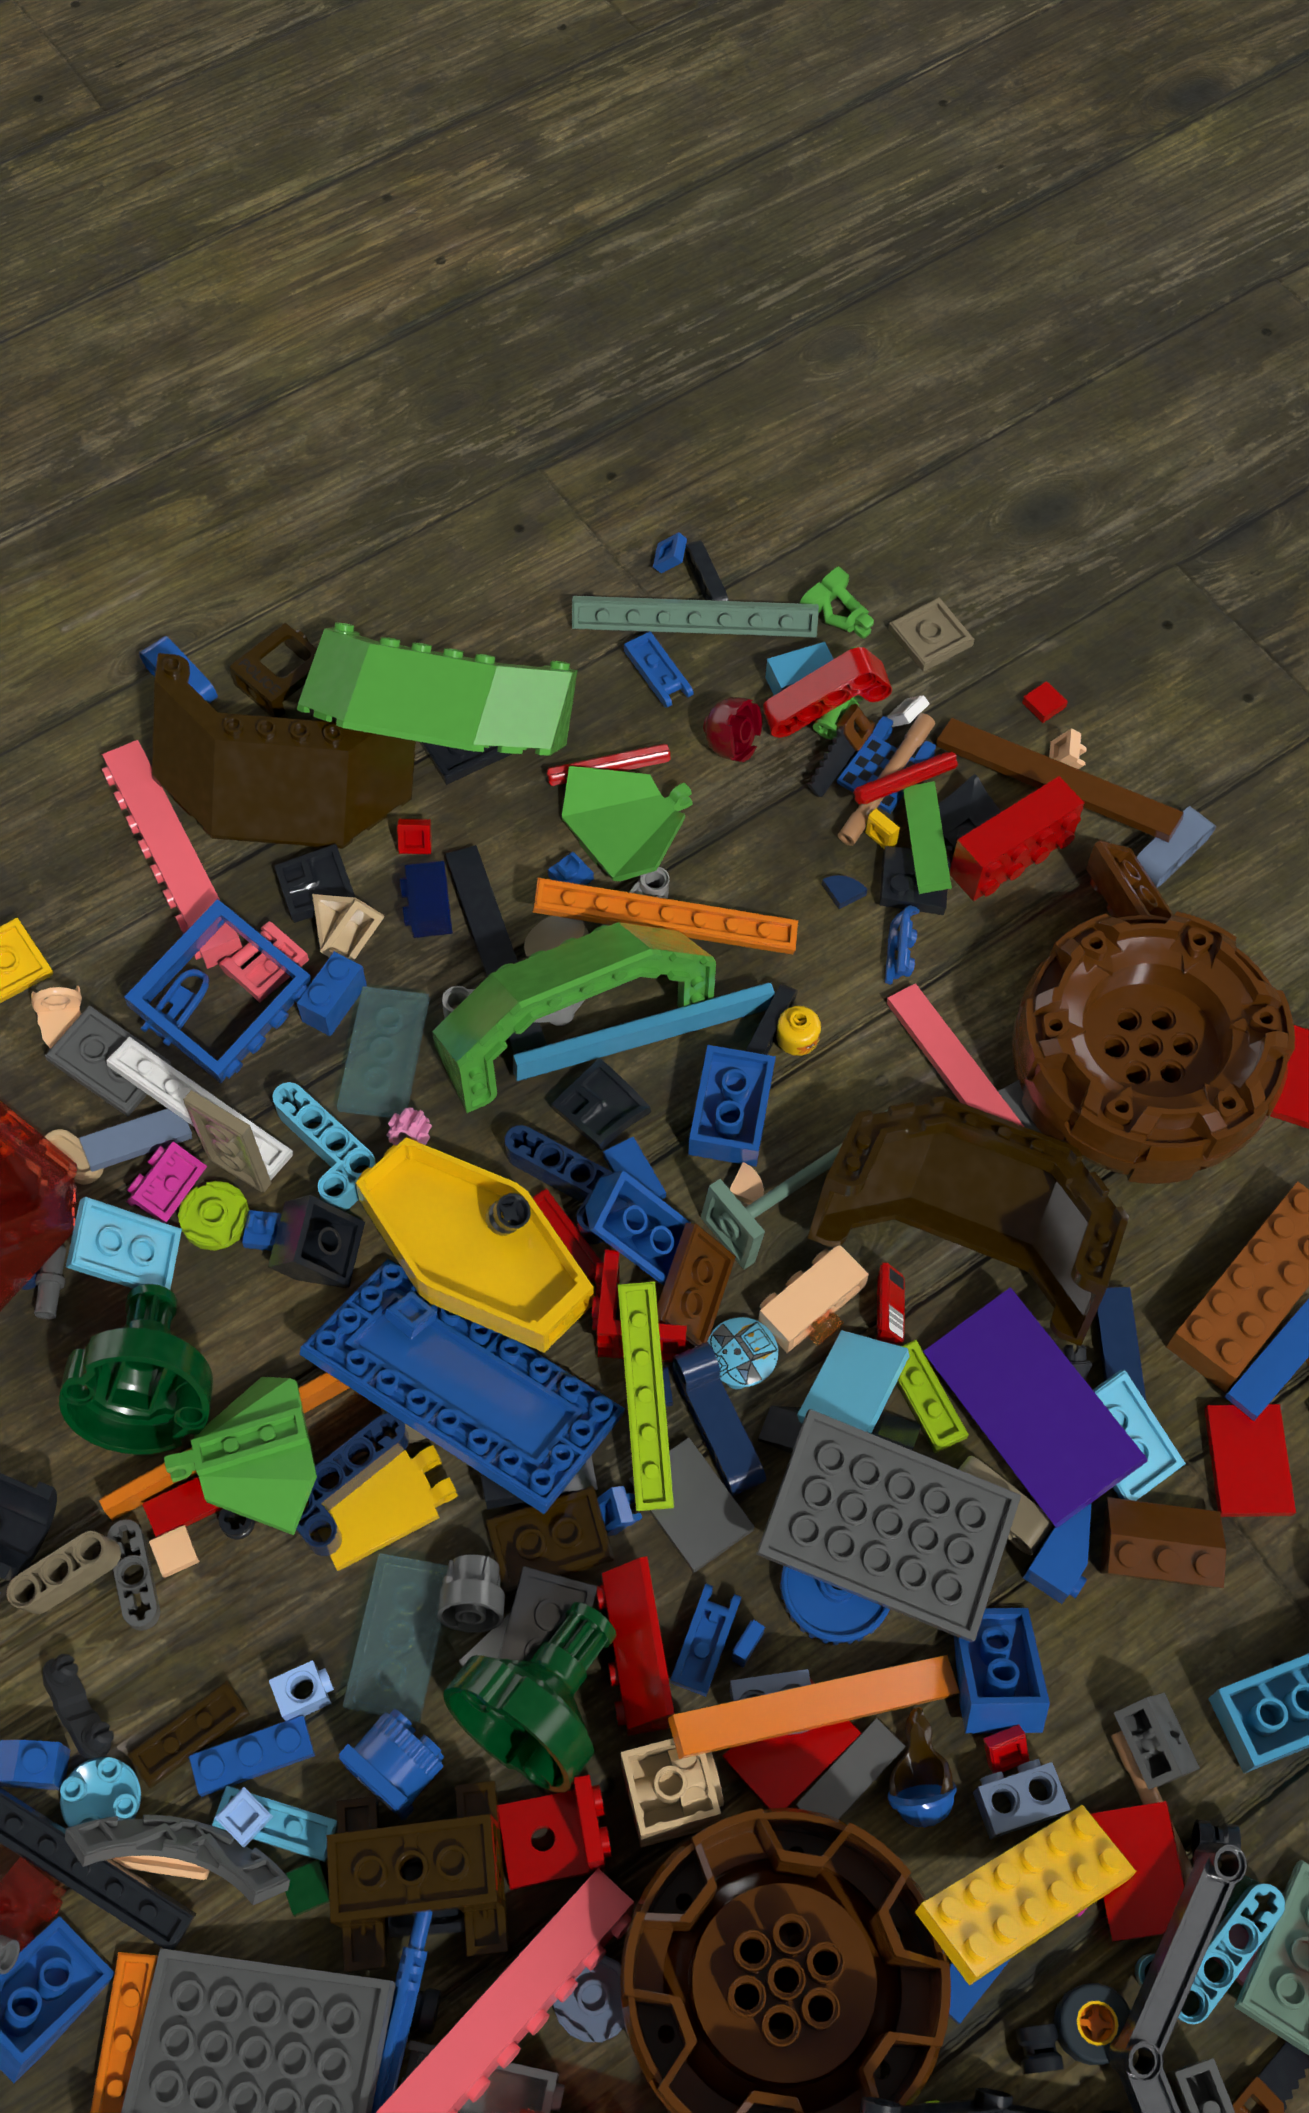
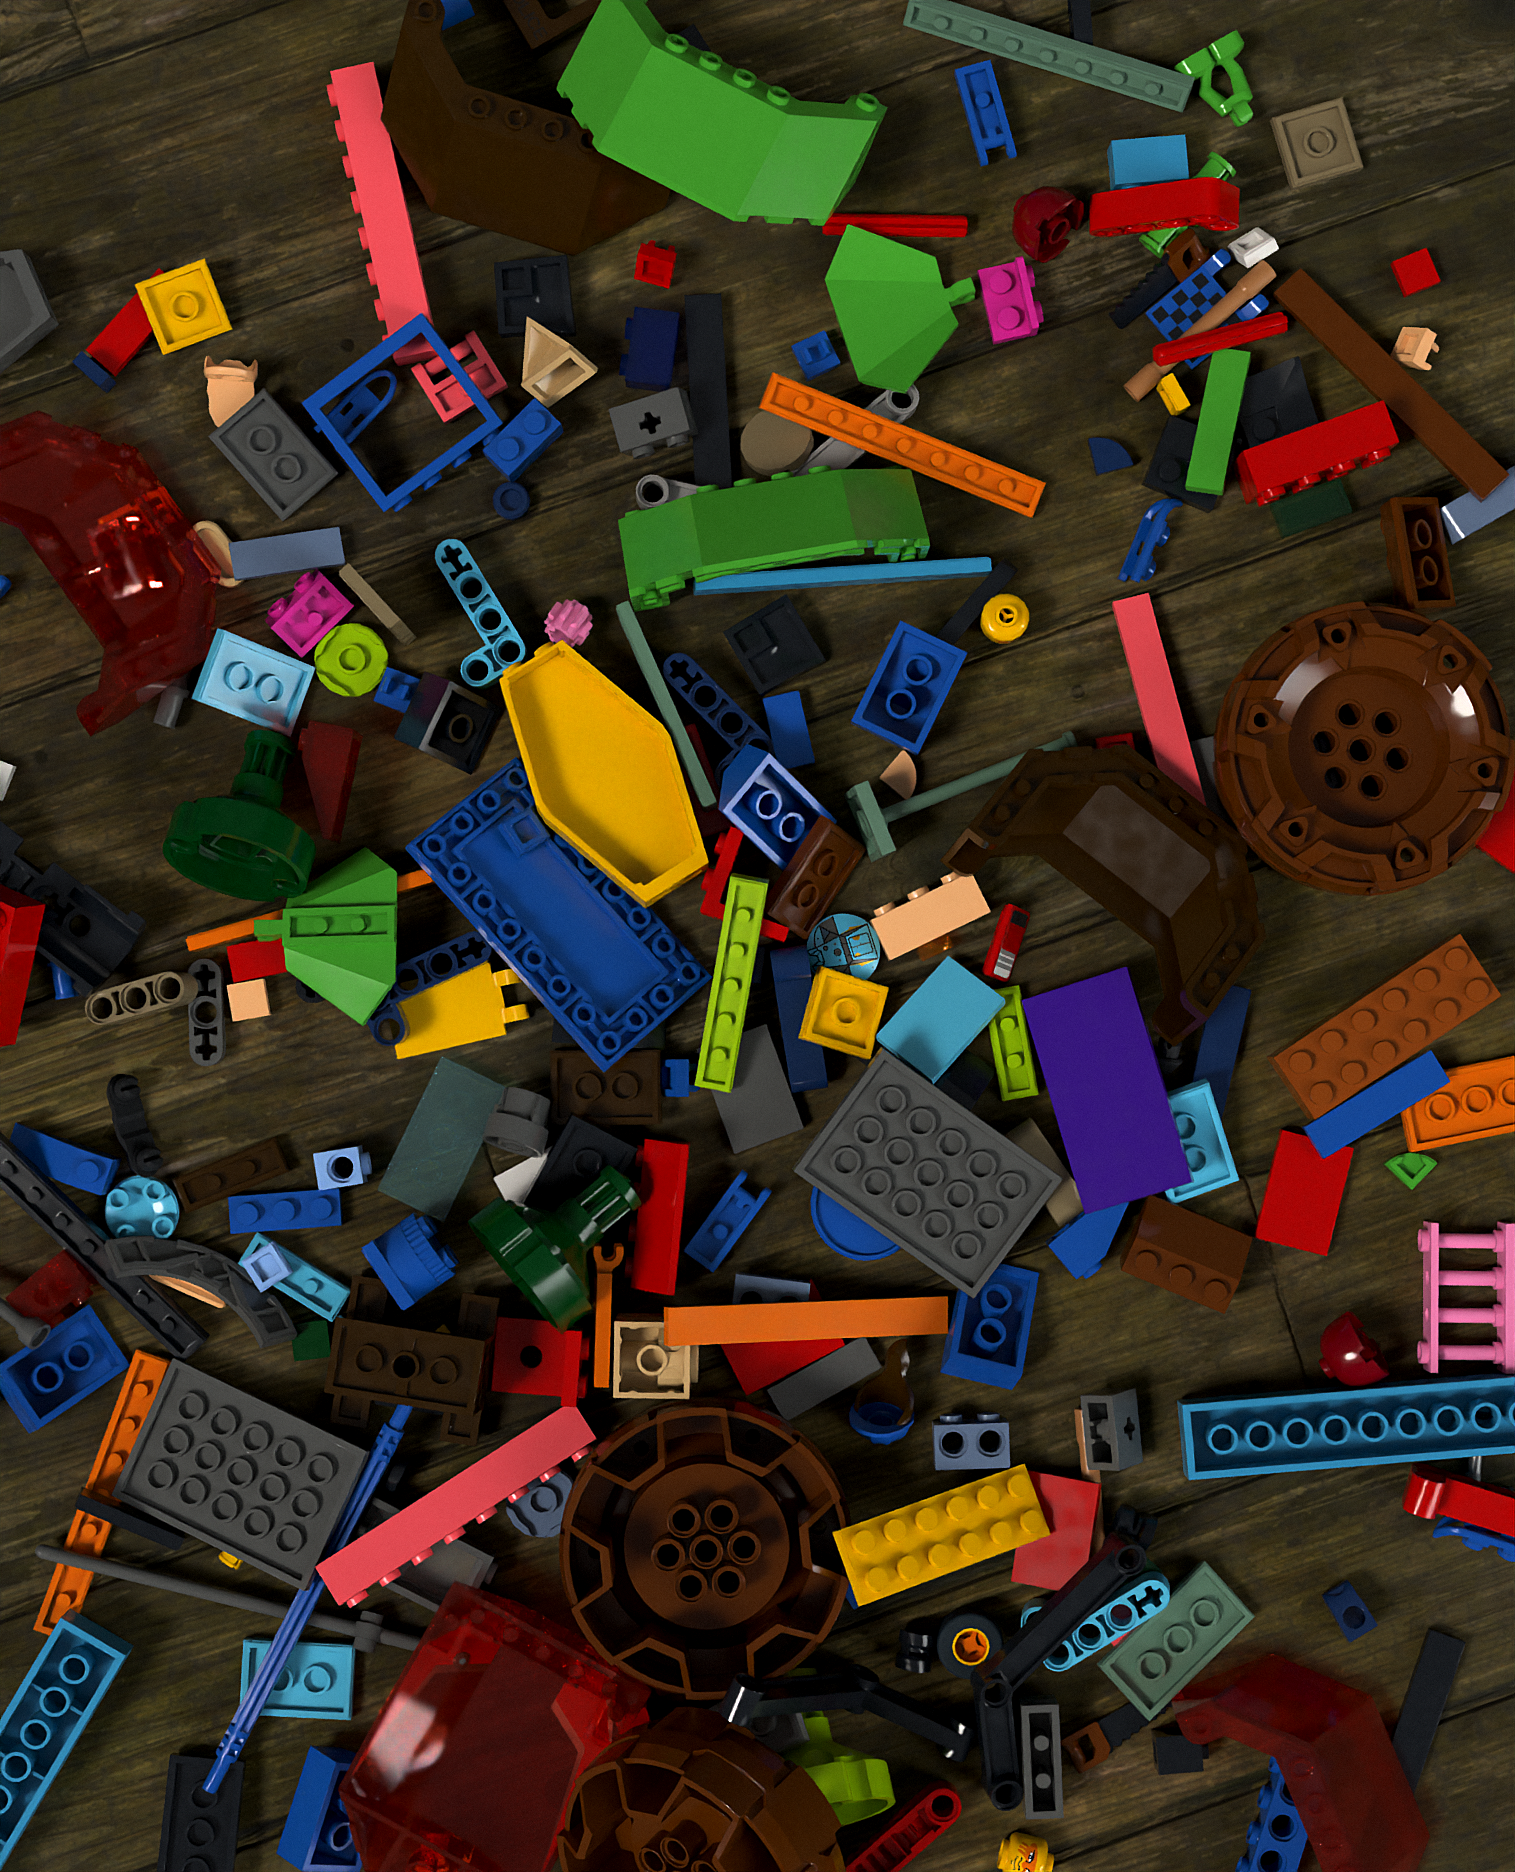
camera: 15 degrees right, 25 degrees up
white tile [106,1037,293,1180] -> none
clear light blue tile [337,986,430,1118] -> none
black wheel [486,1193,531,1236] -> none
blue tile [731,1620,765,1668] -> none
red tile [983,1724,1030,1774] -> none
none -> clear red slope [298,720,363,844]
none -> dark blue tile [493,482,530,521]
none -> orange tile [591,1242,624,1388]
none -> dark grey brick [609,387,698,459]
none -> sand green tile [616,601,718,813]
none -> yellow tile [798,966,889,1059]
none -> dark pink bracket [977,256,1044,345]
none -> clear green tile [1269,478,1353,540]

